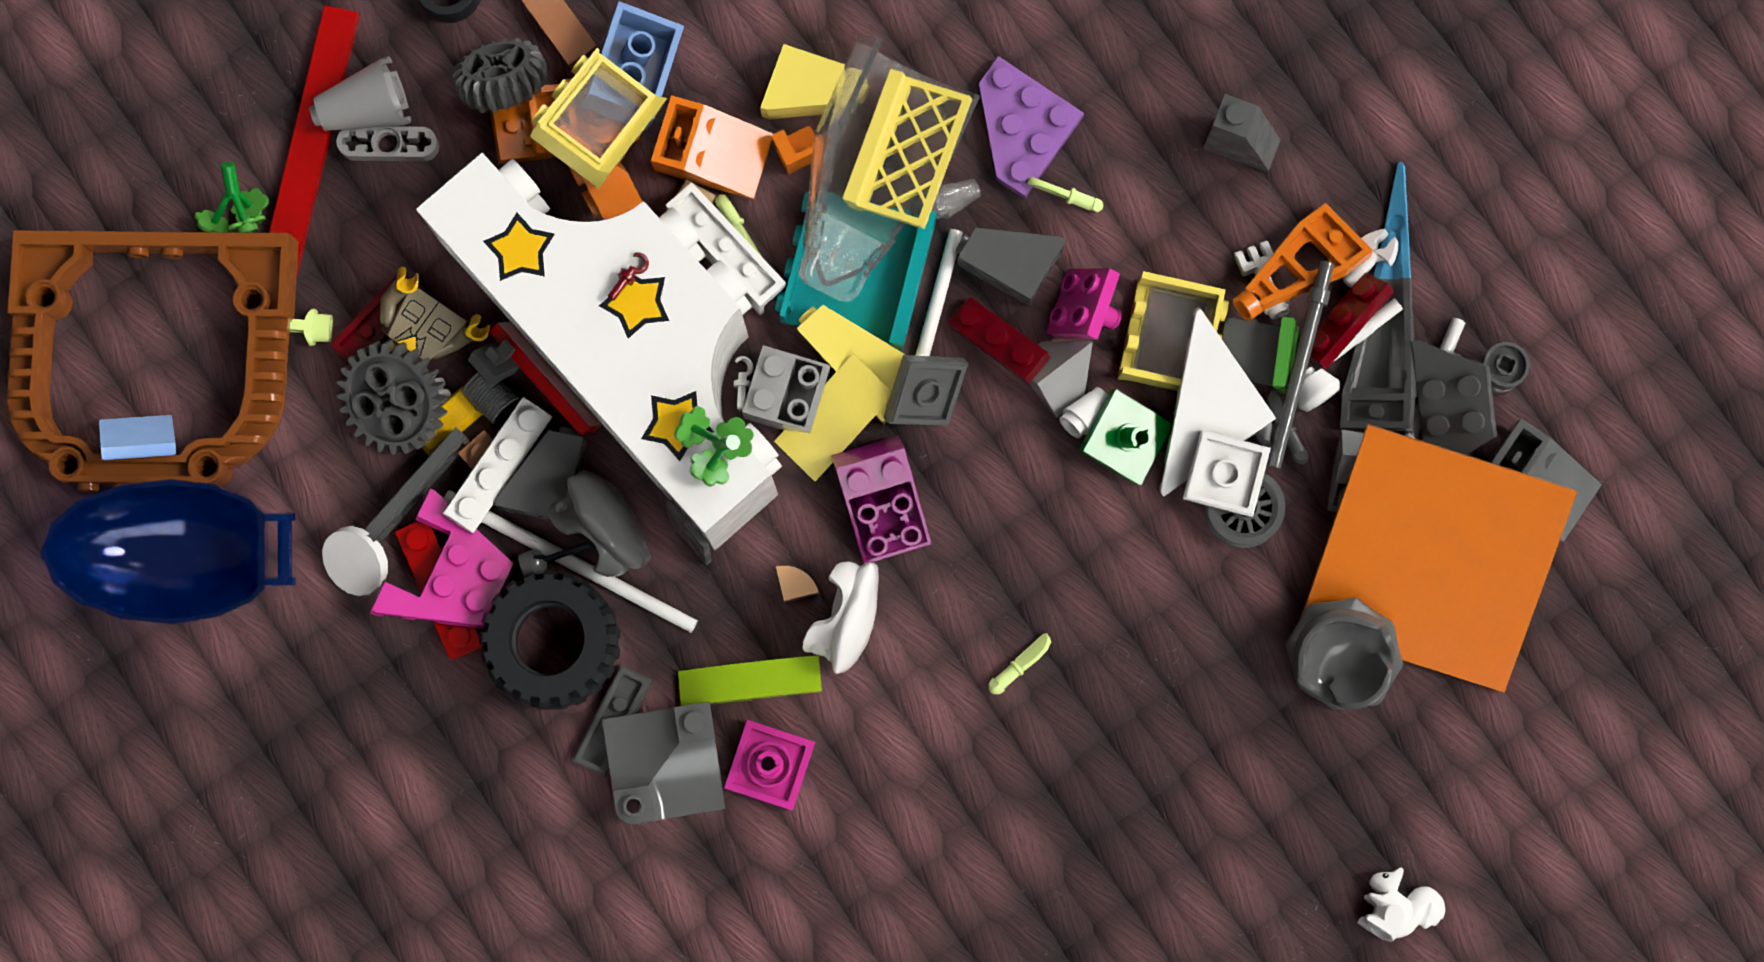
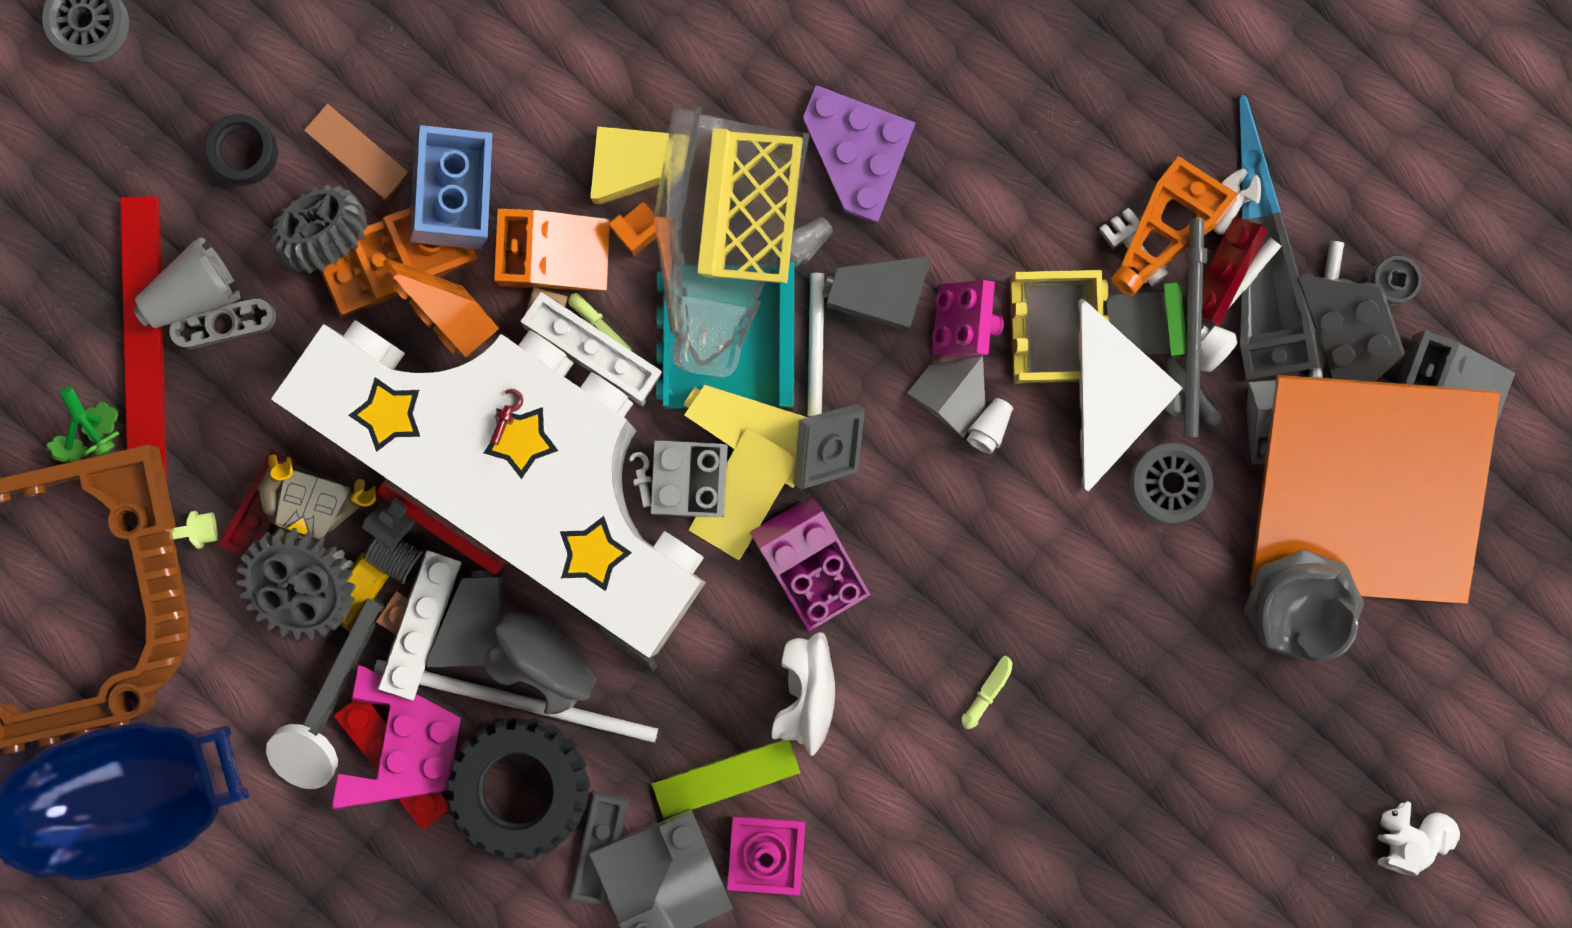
camera: 20 degrees left, 5 degrees up
light blue tile [99,415,176,460] -> none
hinge [518,540,597,575] -> none
window [530,48,667,189] -> none
bright green plant [674,406,754,487] -> none
light nougat tile [776,566,819,602] -> none
dark red plate [948,297,1051,384] -> none
yellowish green piece [1027,177,1103,213] -> none
tile [1078,389,1173,486] -> none
white tile [1183,430,1271,517] -> none
dark grey slope [1203,94,1281,173] -> none

